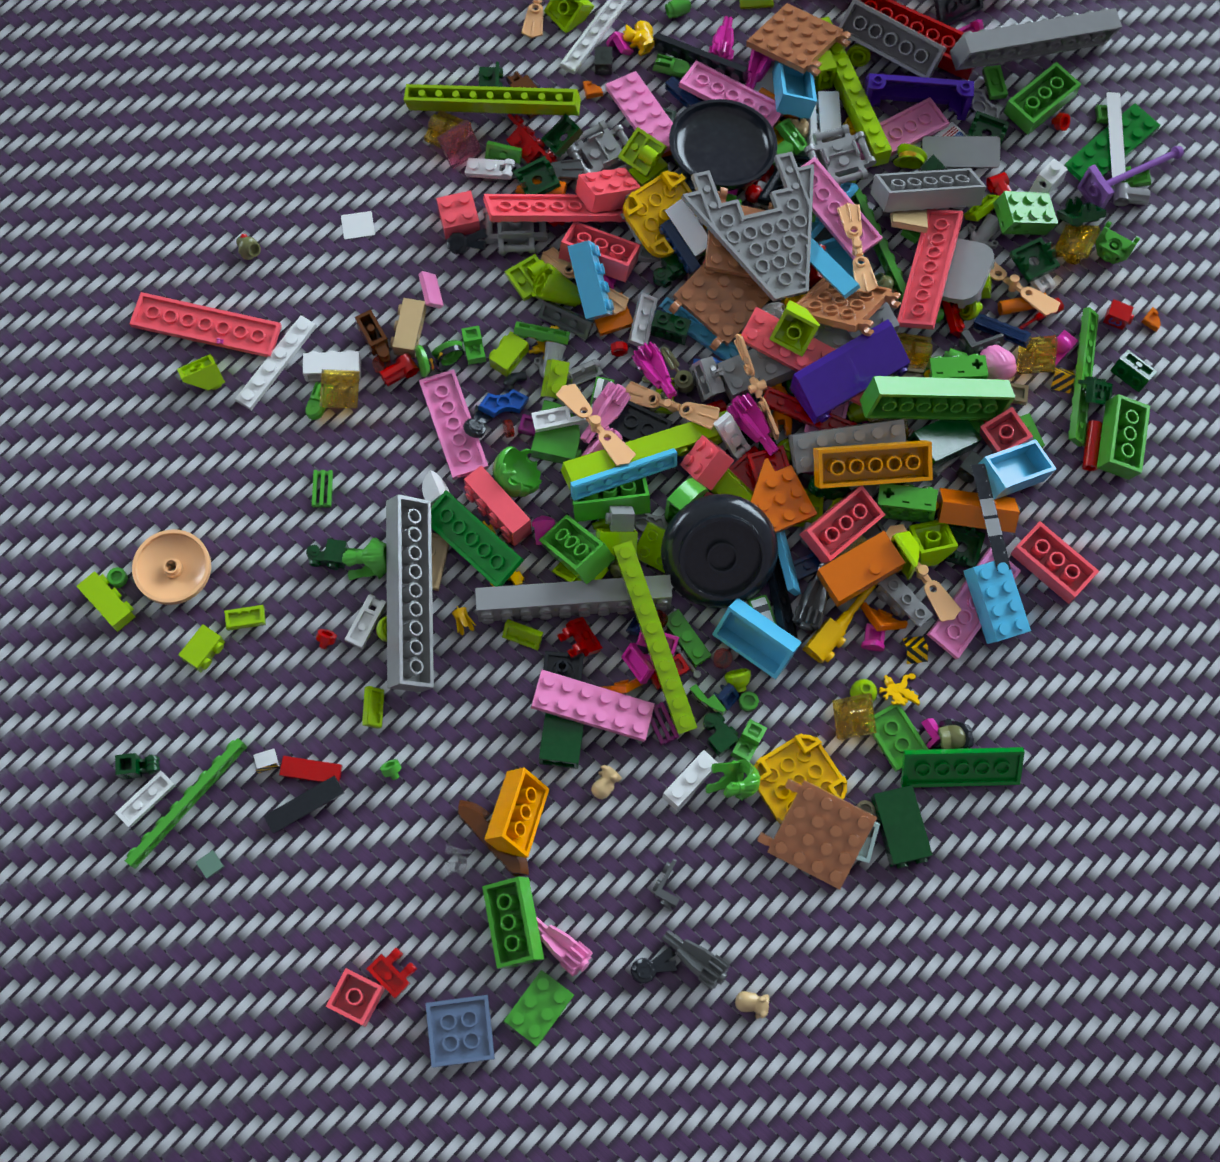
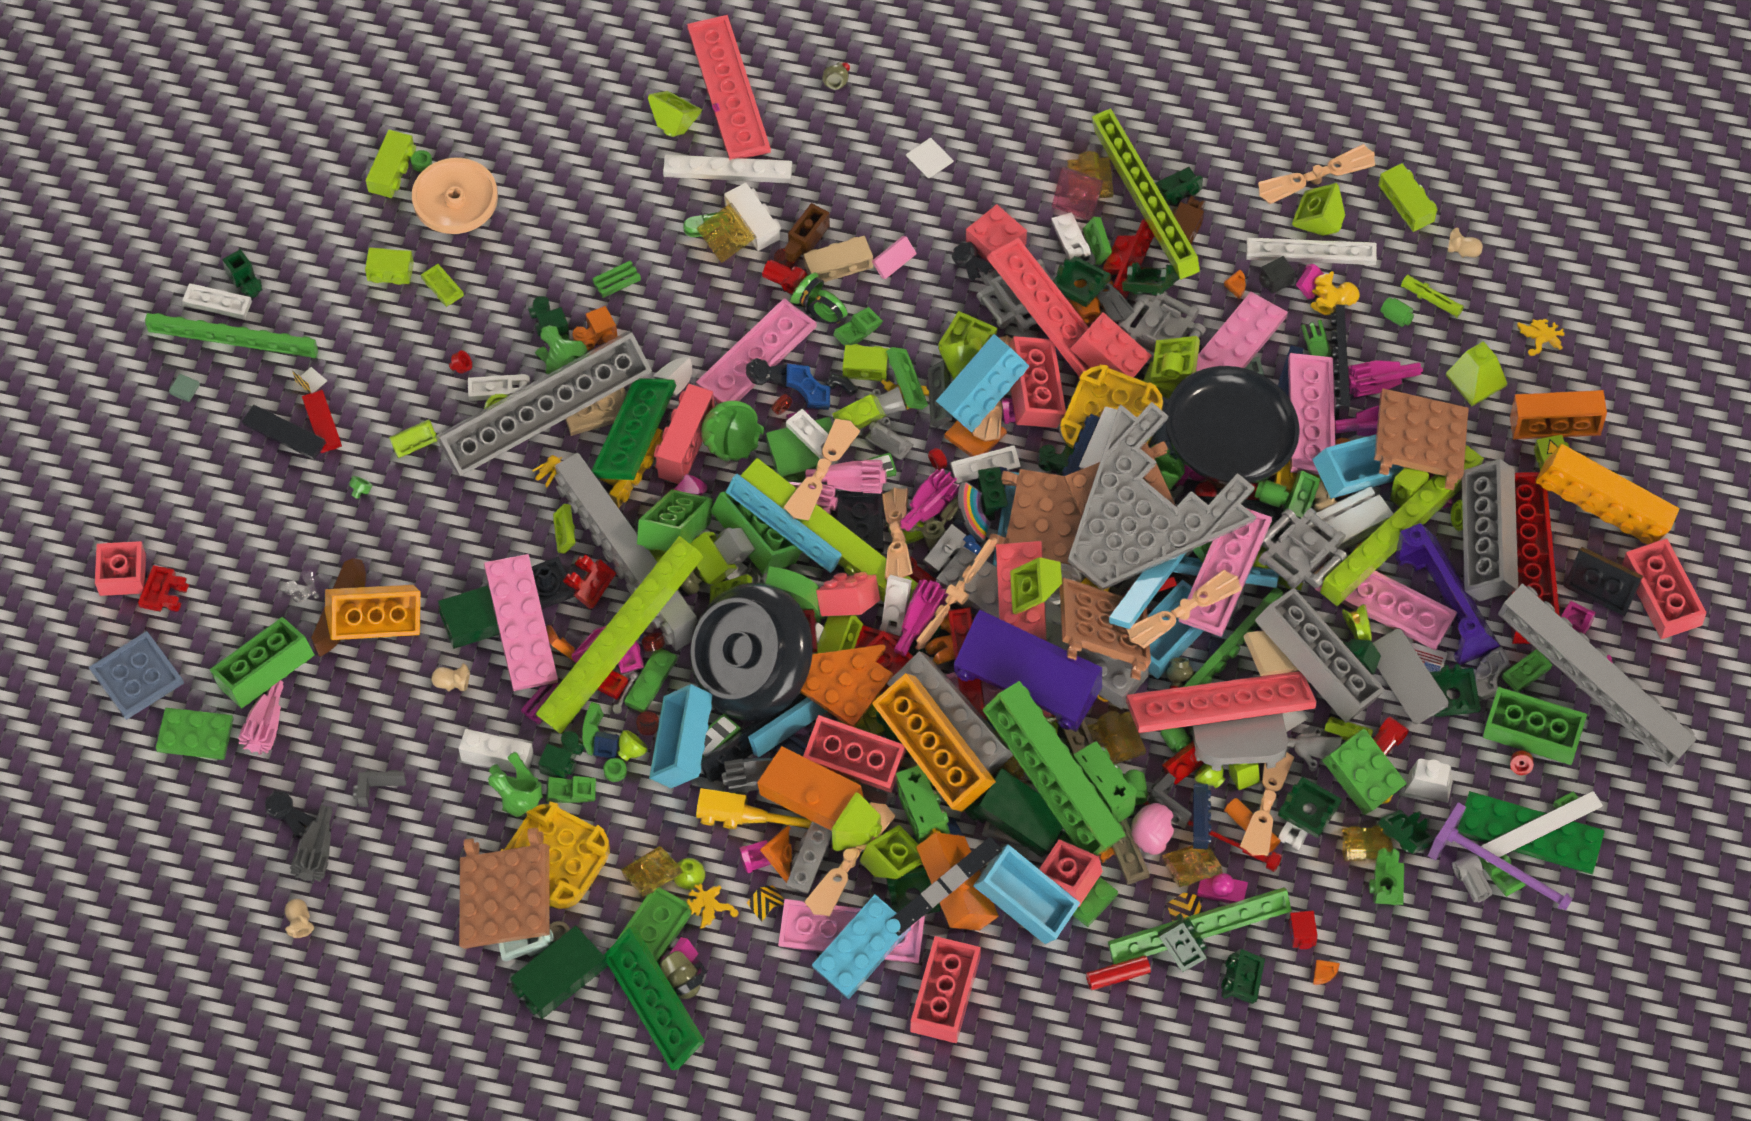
camera: 65 degrees right, 10 degrees down
bright green brick [1097,394,1150,480] -> none
none -> orange brick [572,306,618,351]
none -> tile [958,481,991,543]

